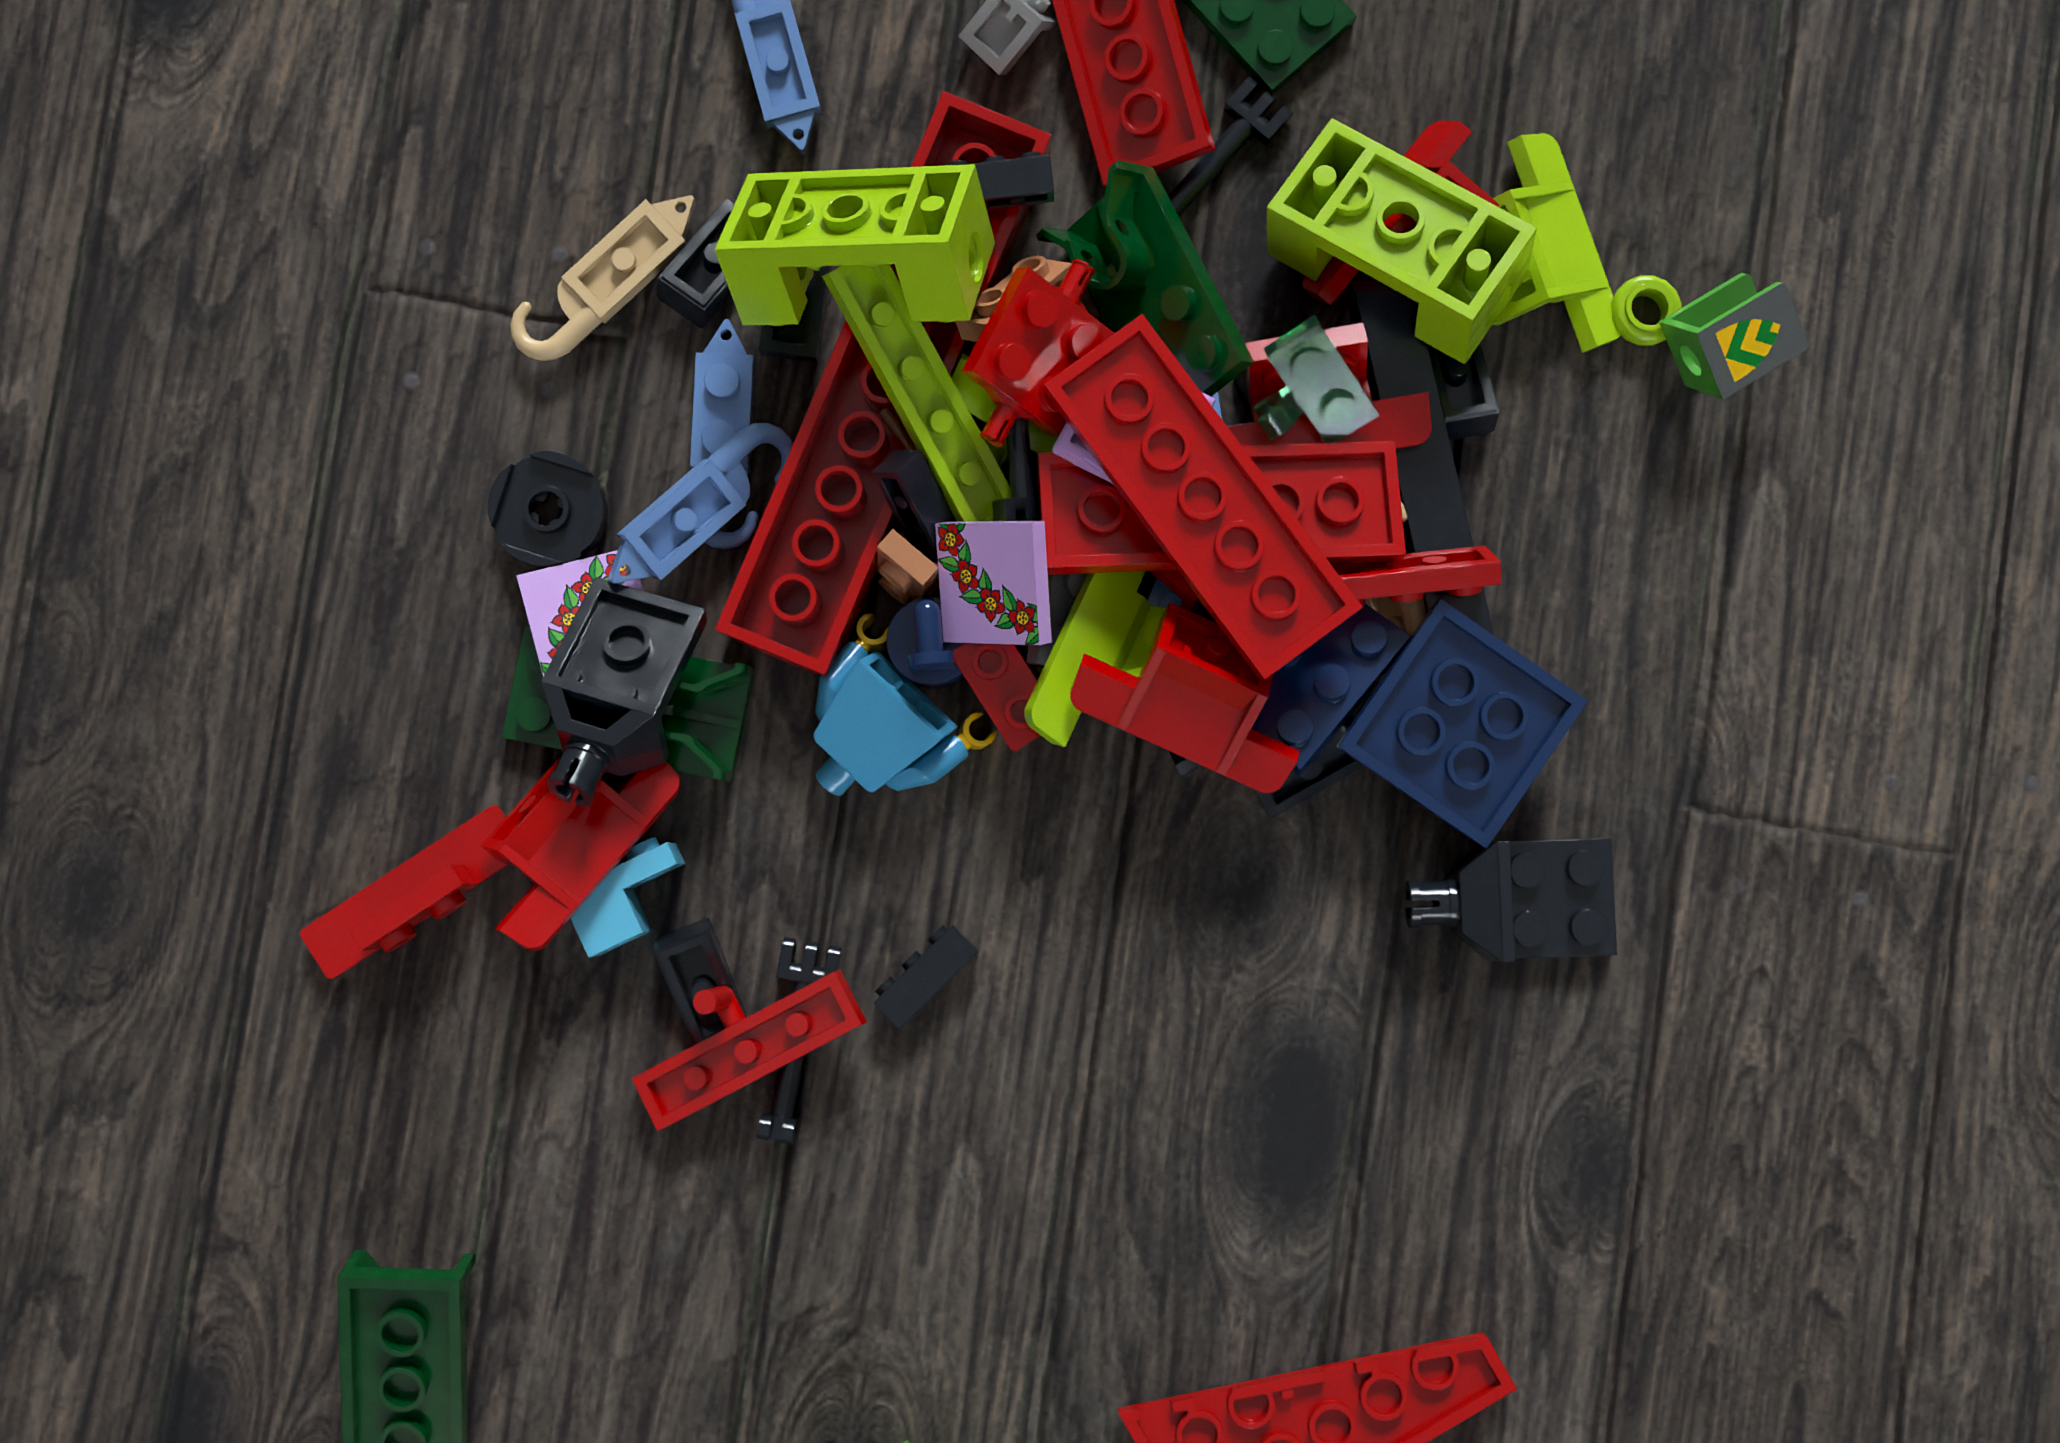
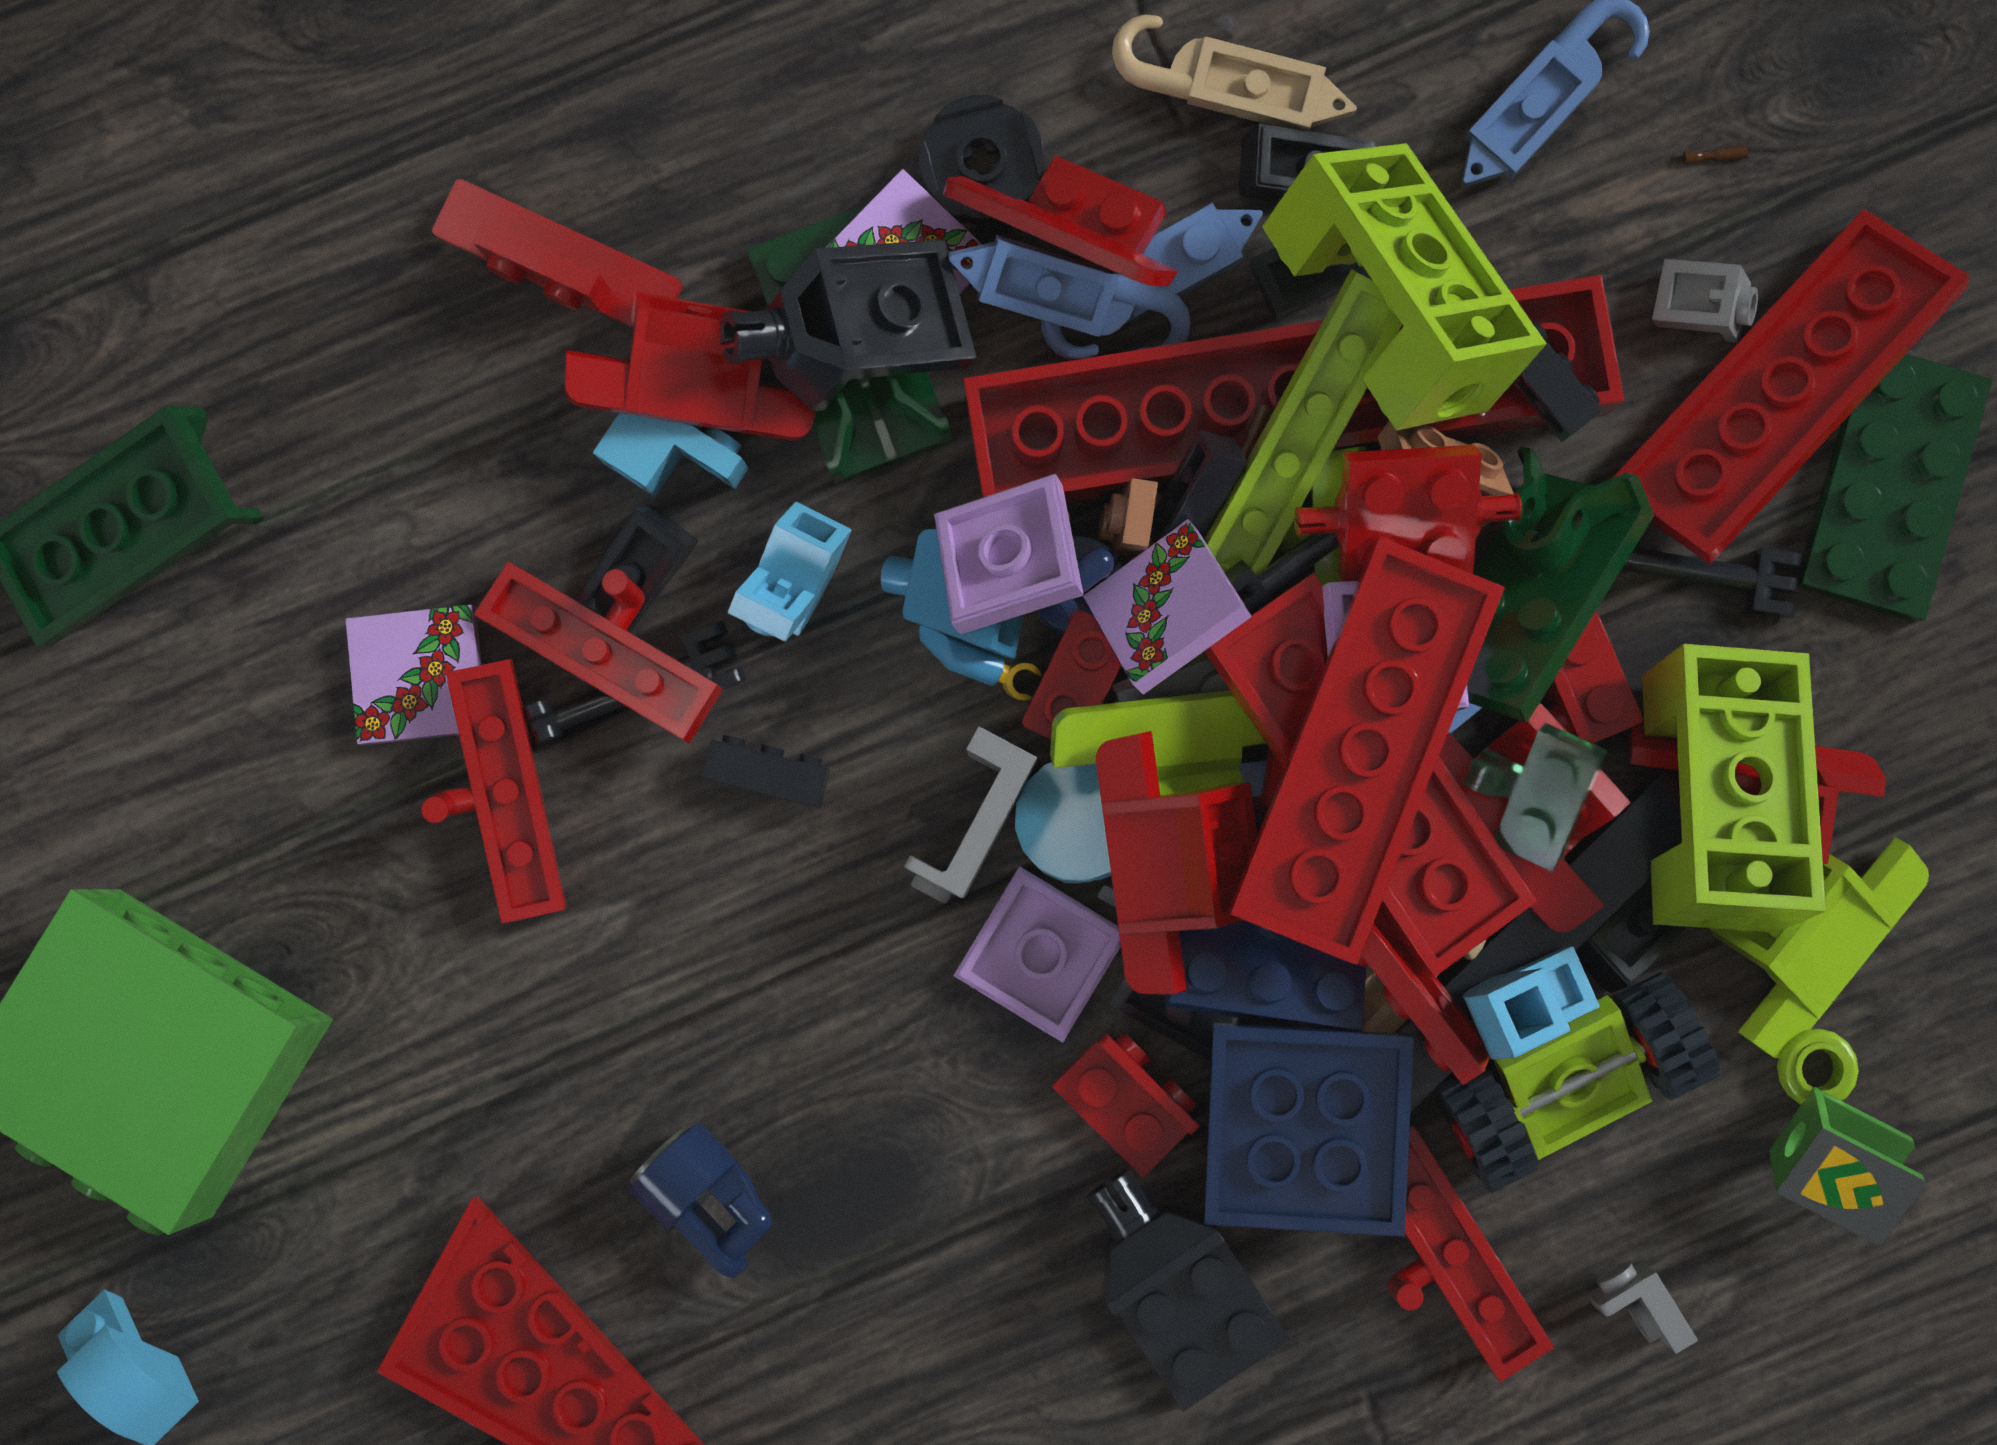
camera: 65 degrees right, 0 degrees up
none -> lavender tile [346,605,482,746]
none -> red plate [421,659,567,924]
none -> dark blue piece [629,1123,772,1278]
none -> medium azure brick [728,502,852,642]
none -> light grey panel [904,726,1037,904]
none -> lavender tile [934,474,1084,635]
none -> red plate [943,155,1178,286]
none -> lavender tile [953,866,1121,1043]
none -> medium azure tile [1015,762,1111,884]
none -> red bracket [1052,1031,1200,1178]
none -> red plate [1387,1123,1555,1383]
none -> plate [1434,972,1720,1193]
none -> medium azure brick [1463,946,1600,1059]
none -> red bracket [1544,610,1644,749]
none -> light grey bracket [1587,1261,1698,1354]

